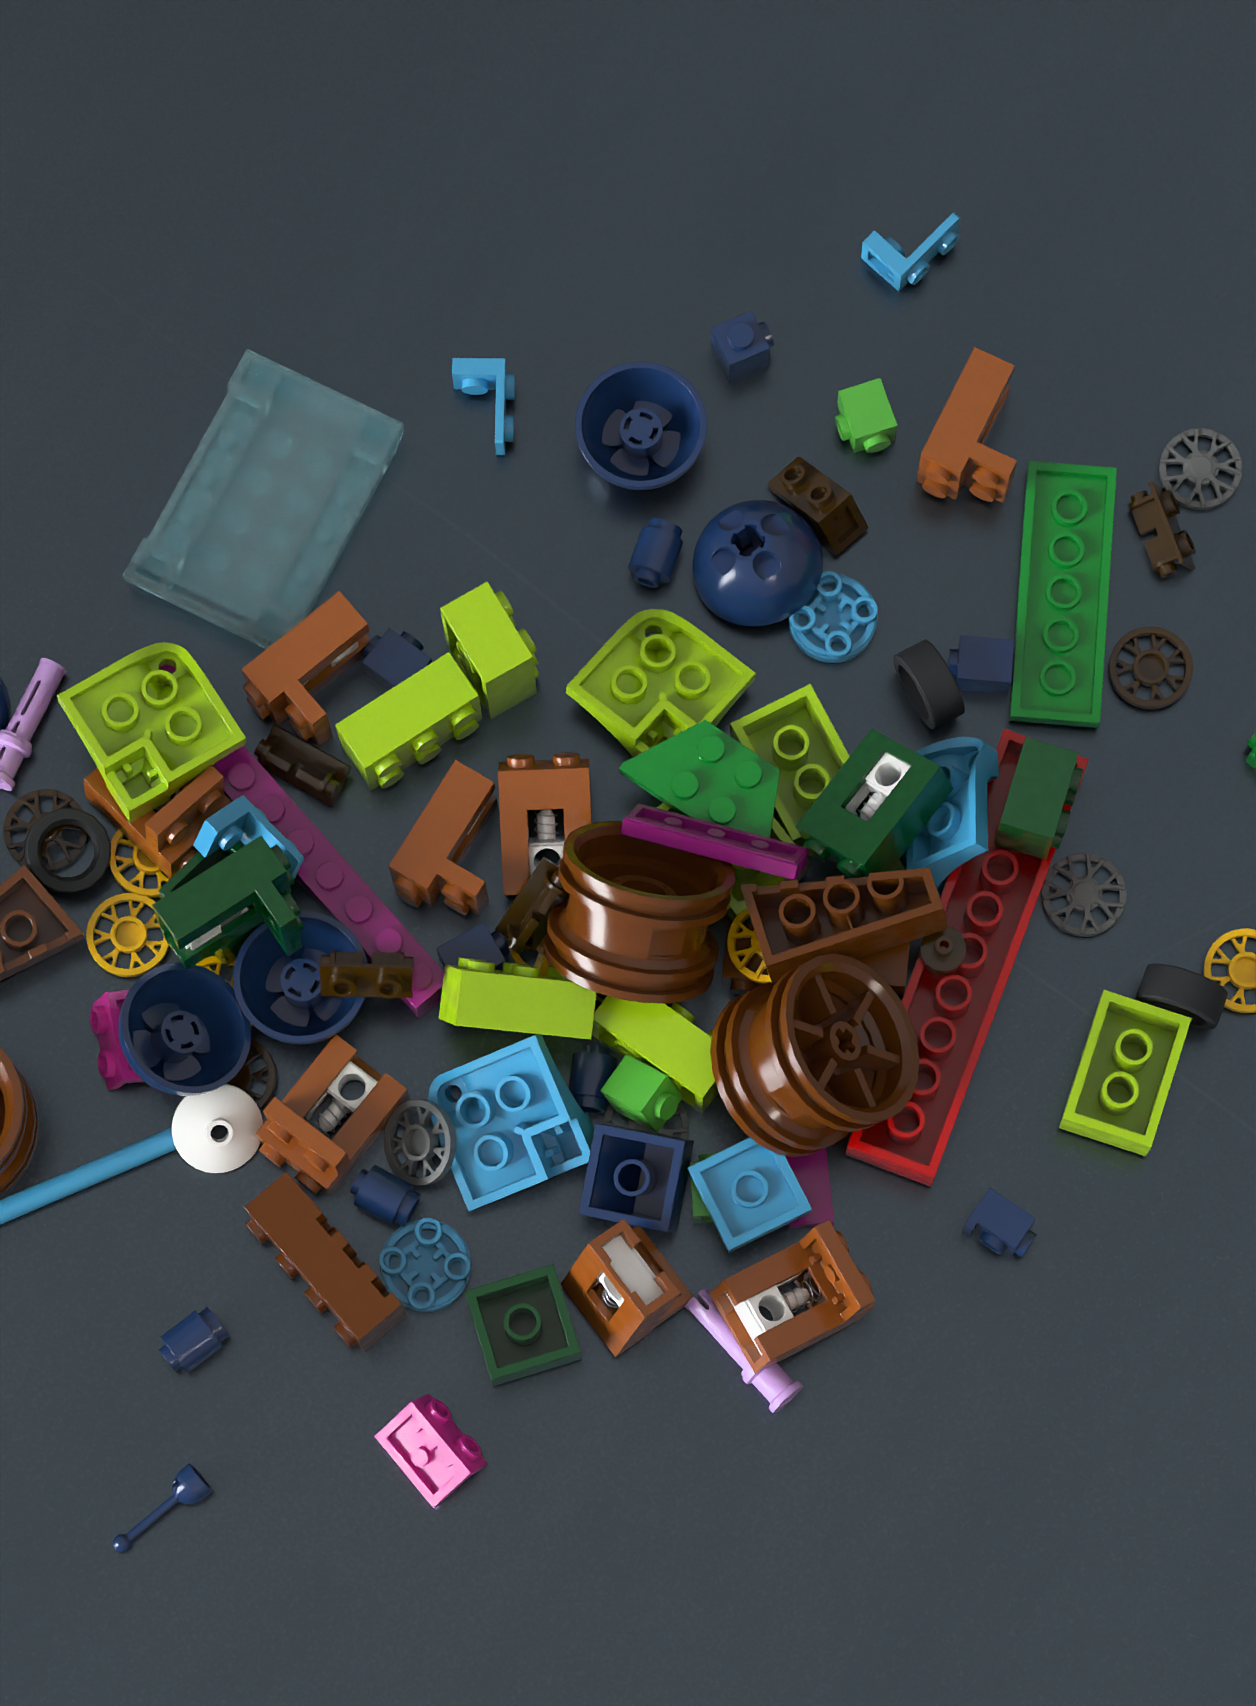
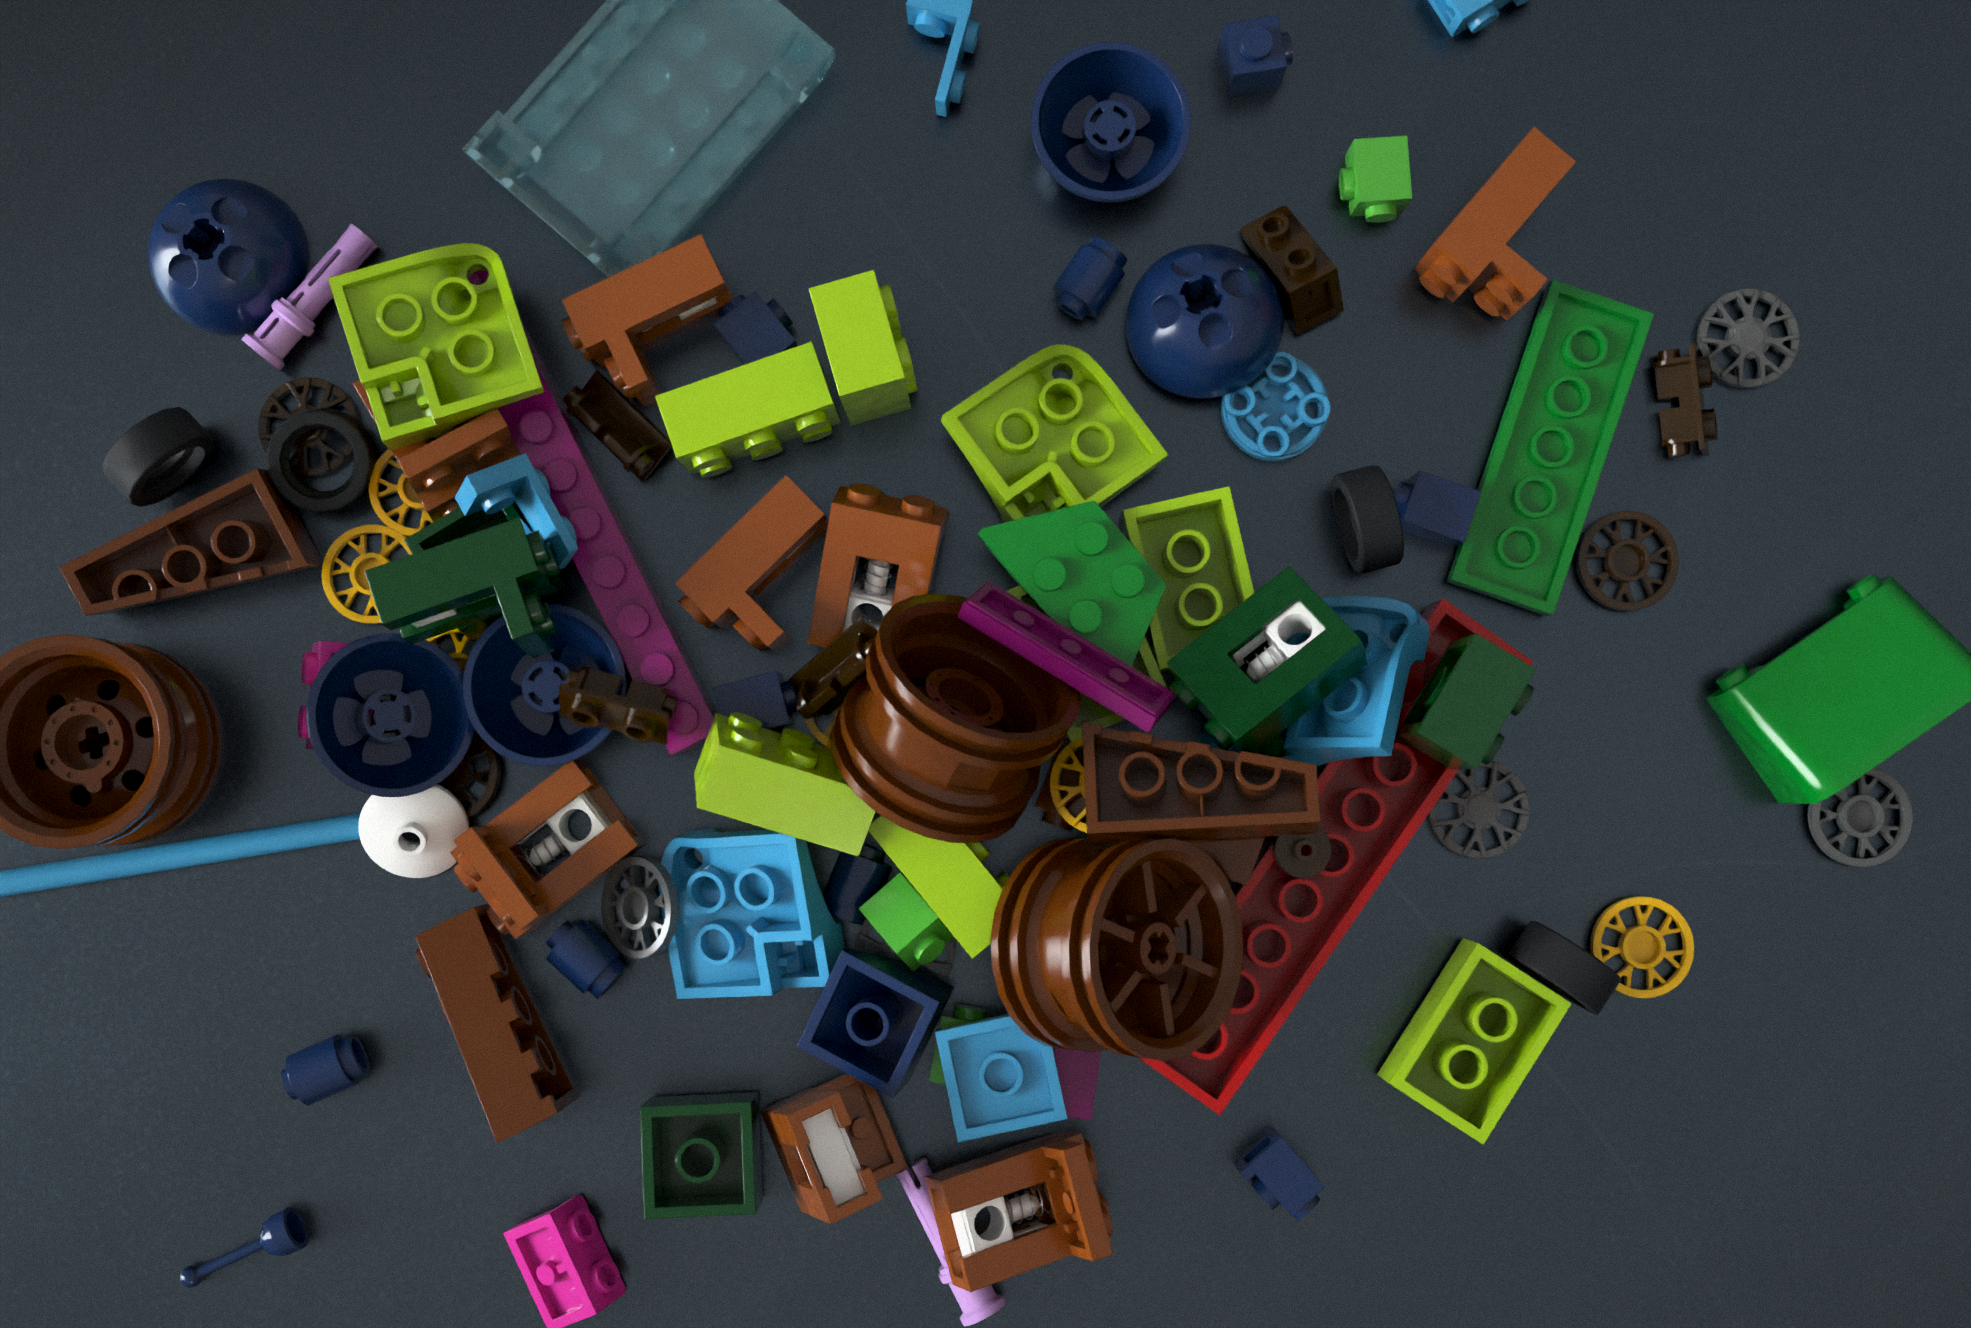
camera: 15 degrees right, 10 degrees up
dark azure tile [379,1218,472,1312] -> none

